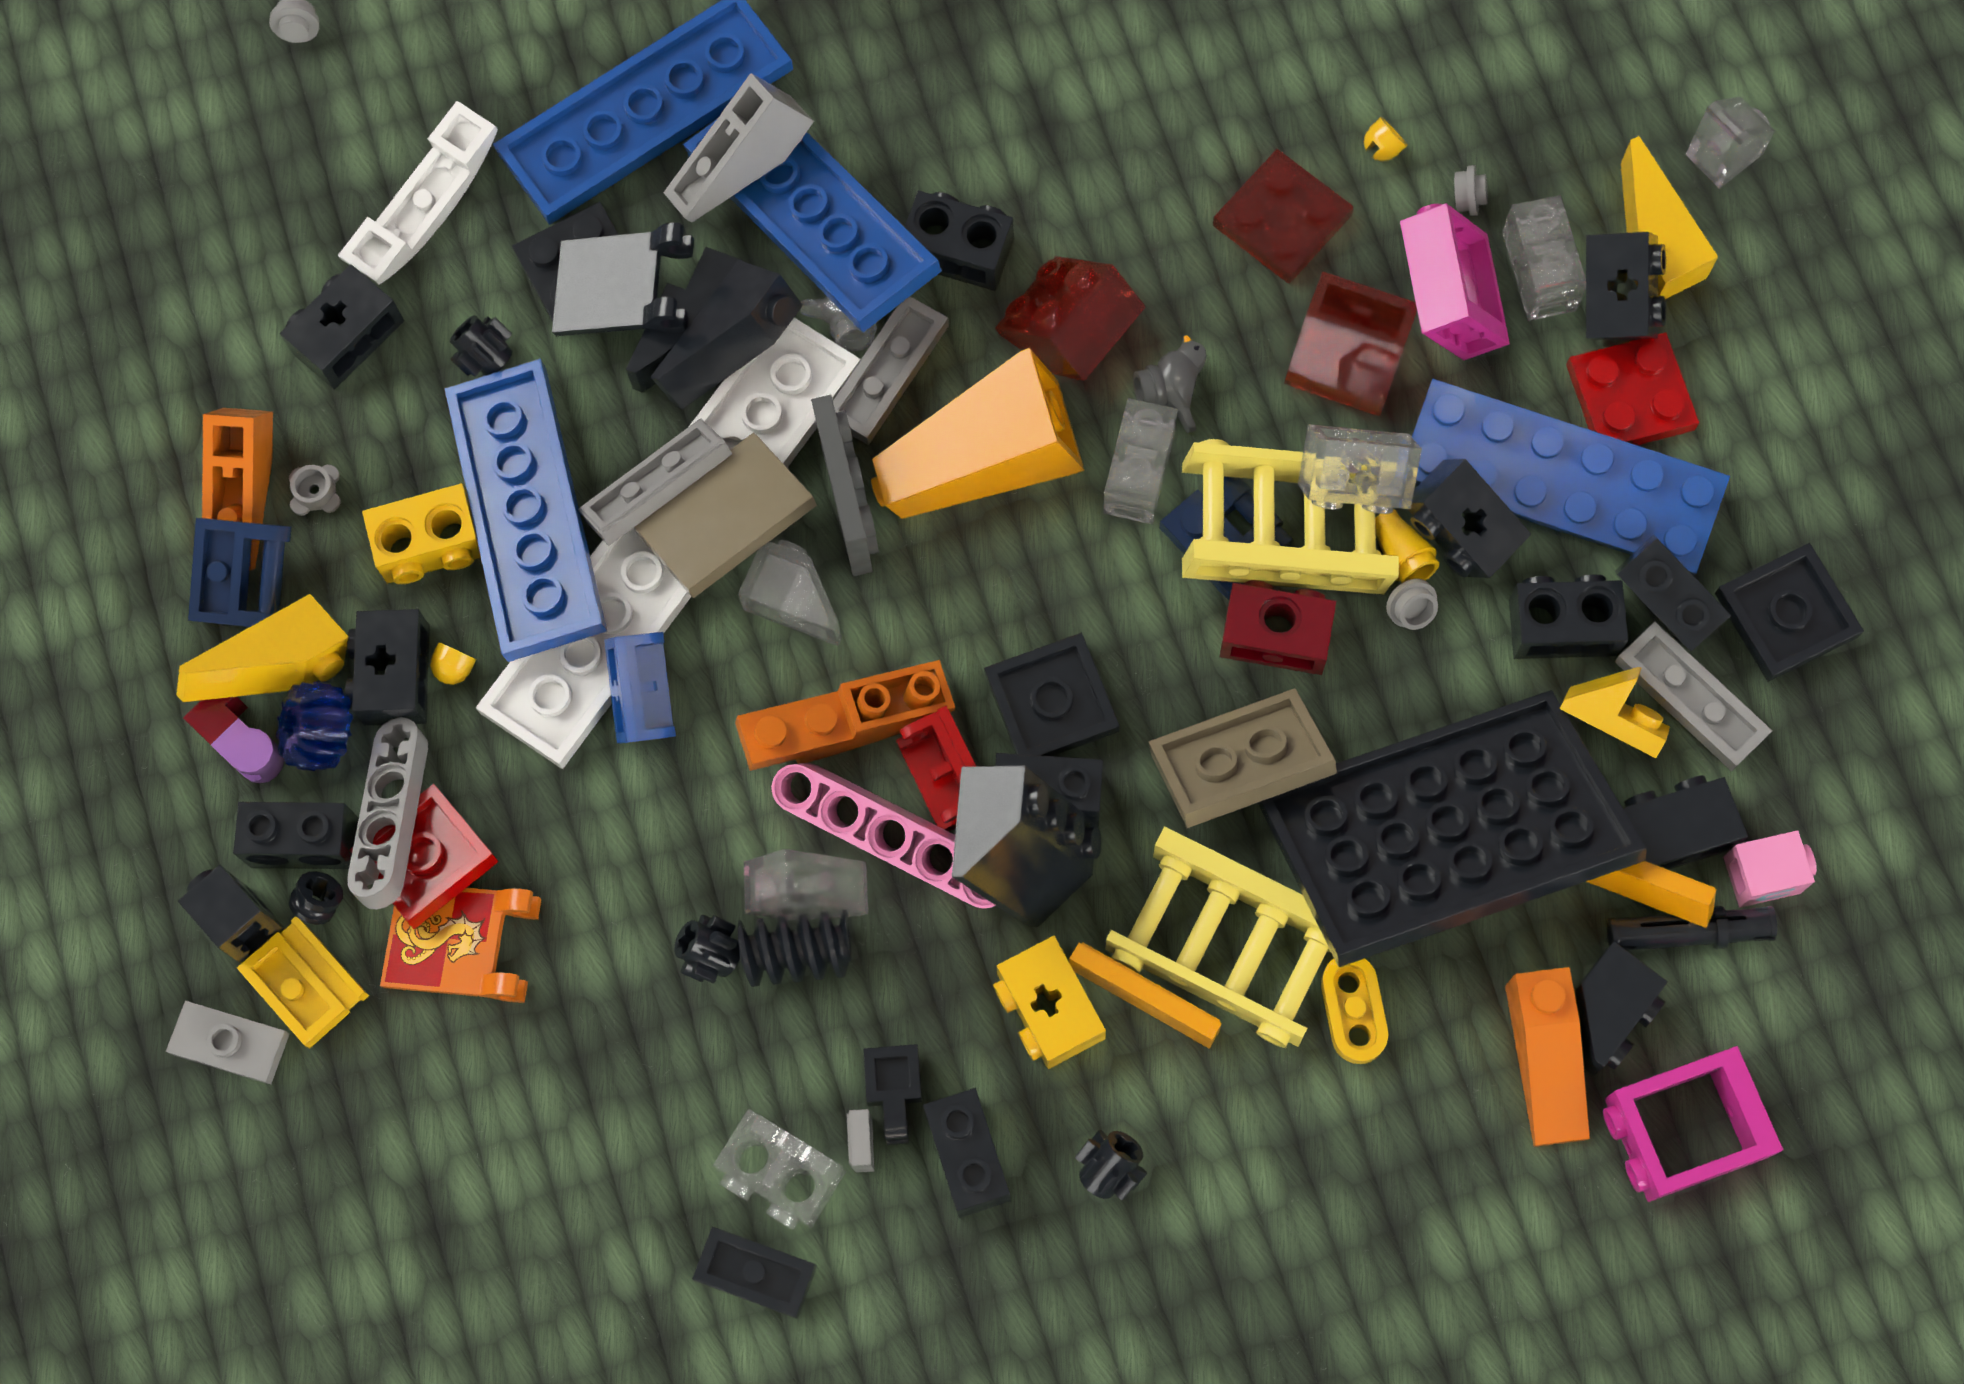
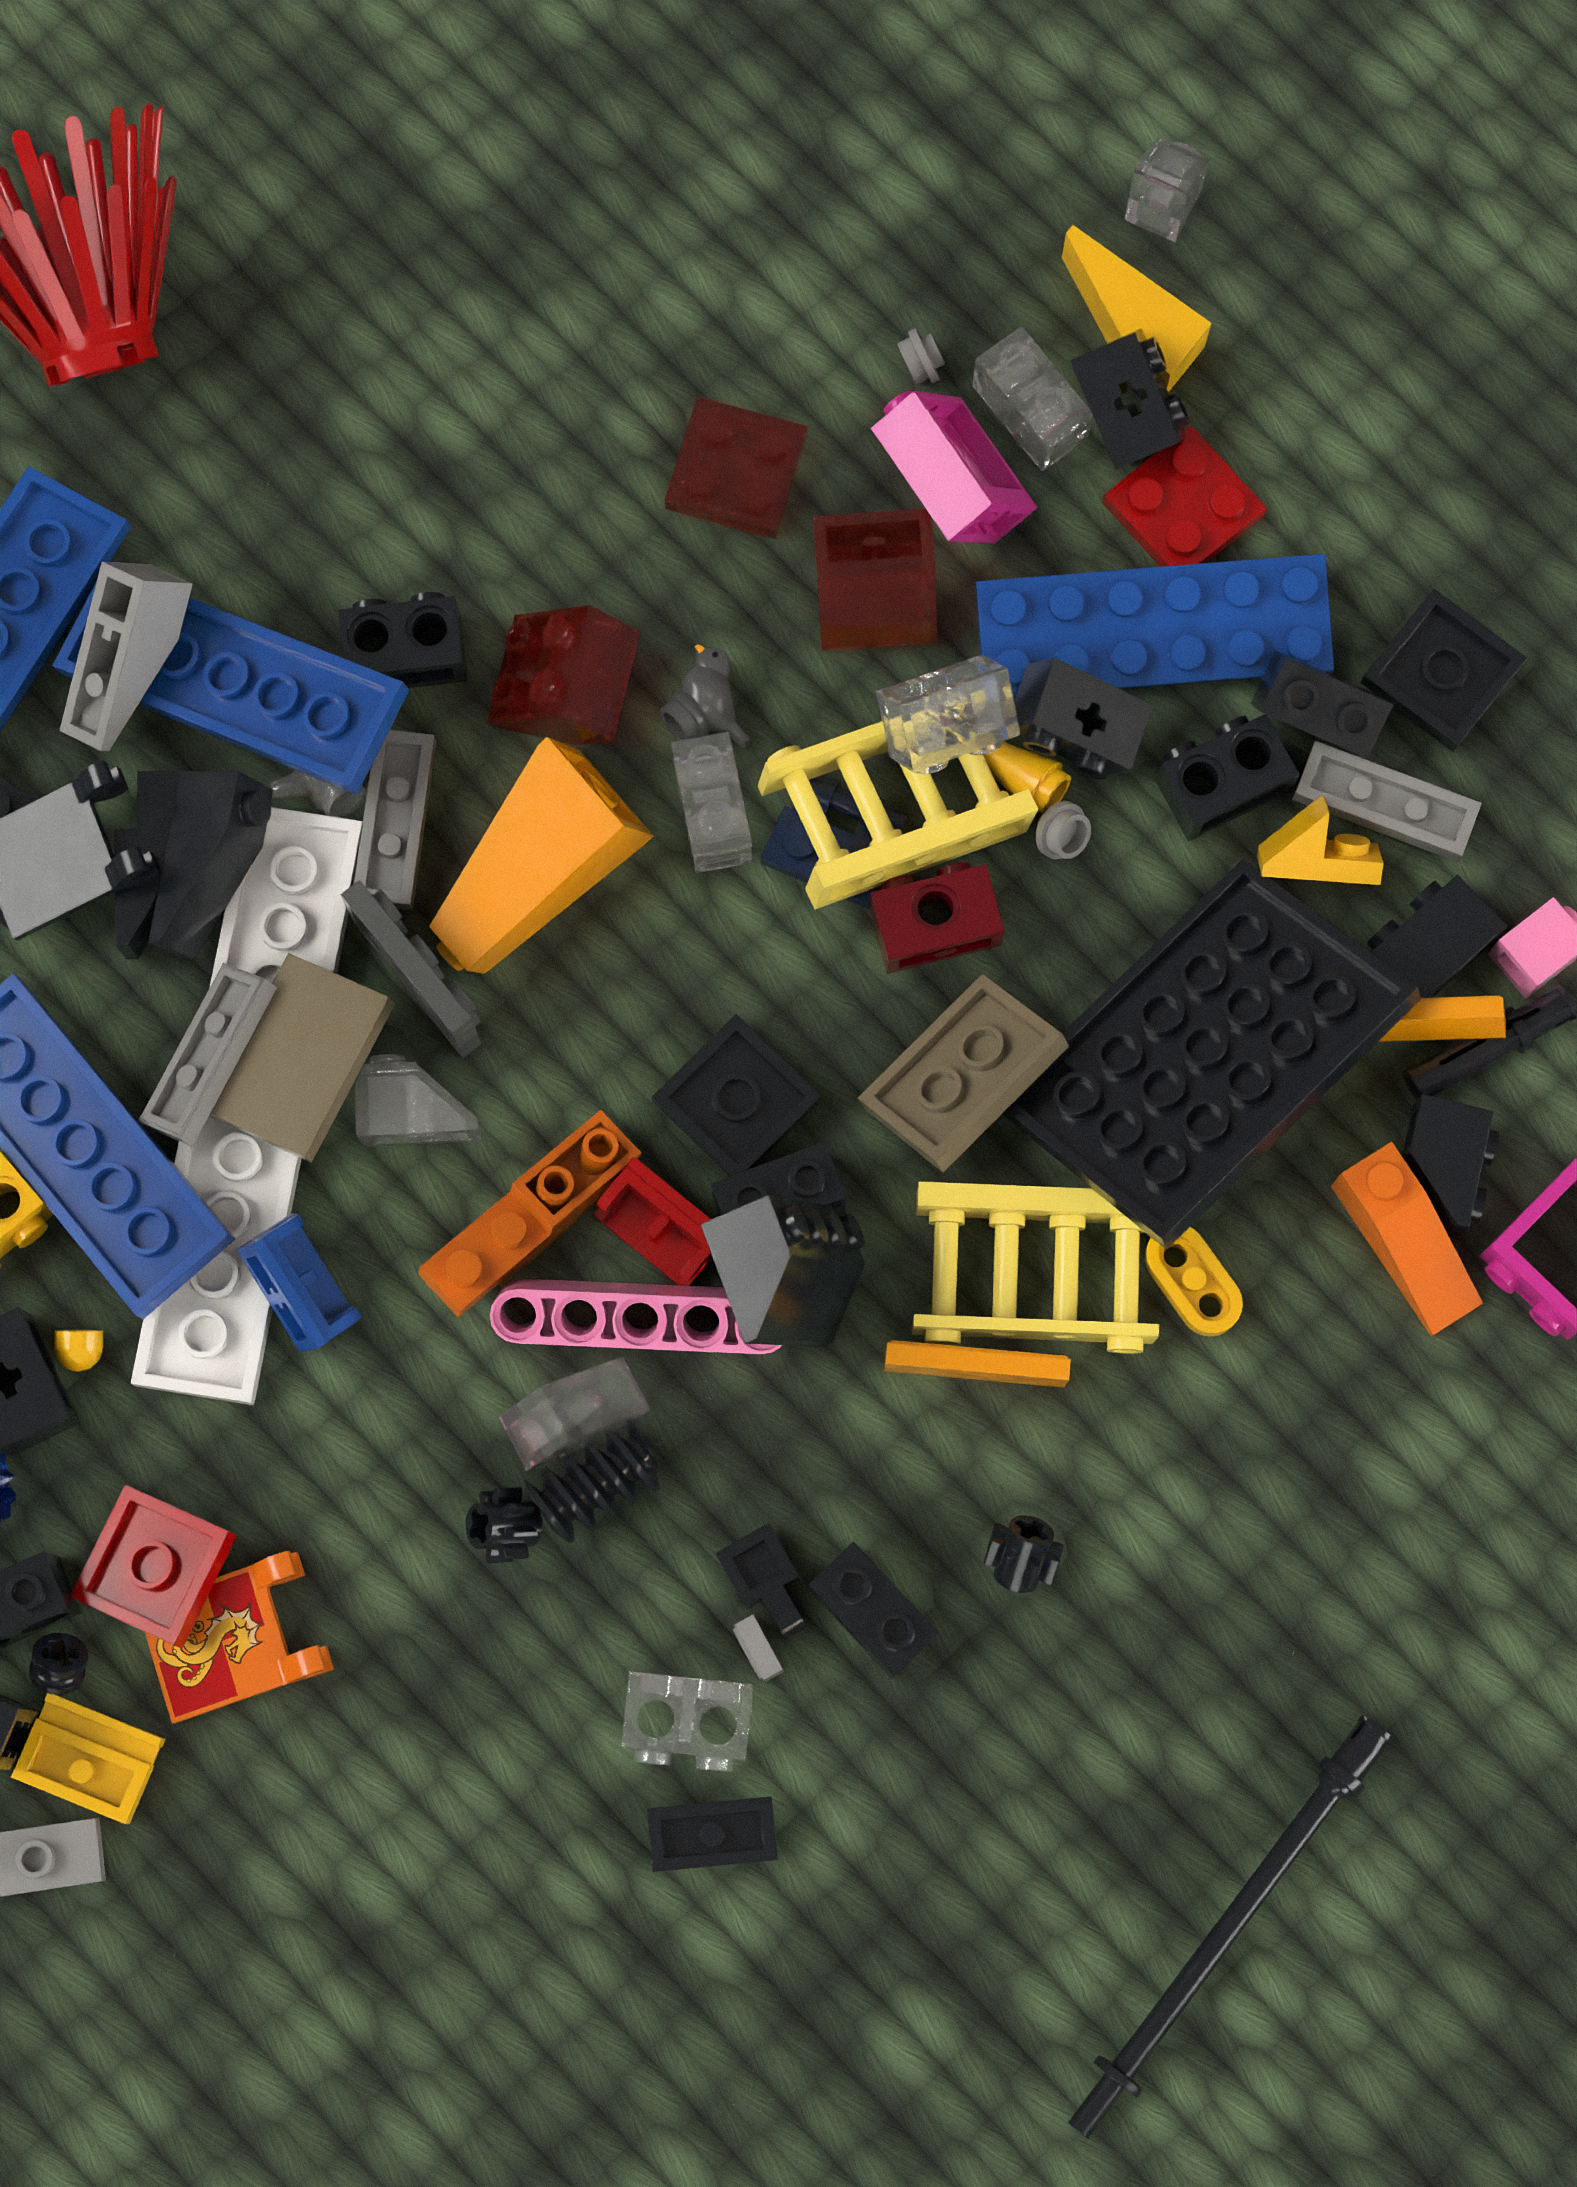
camera: 30 degrees left, 5 degrees up
light grey beam [347,717,428,909] -> none
yellow brick [993,935,1106,1069] -> none
yellow hinge [1364,117,1408,162] -> none

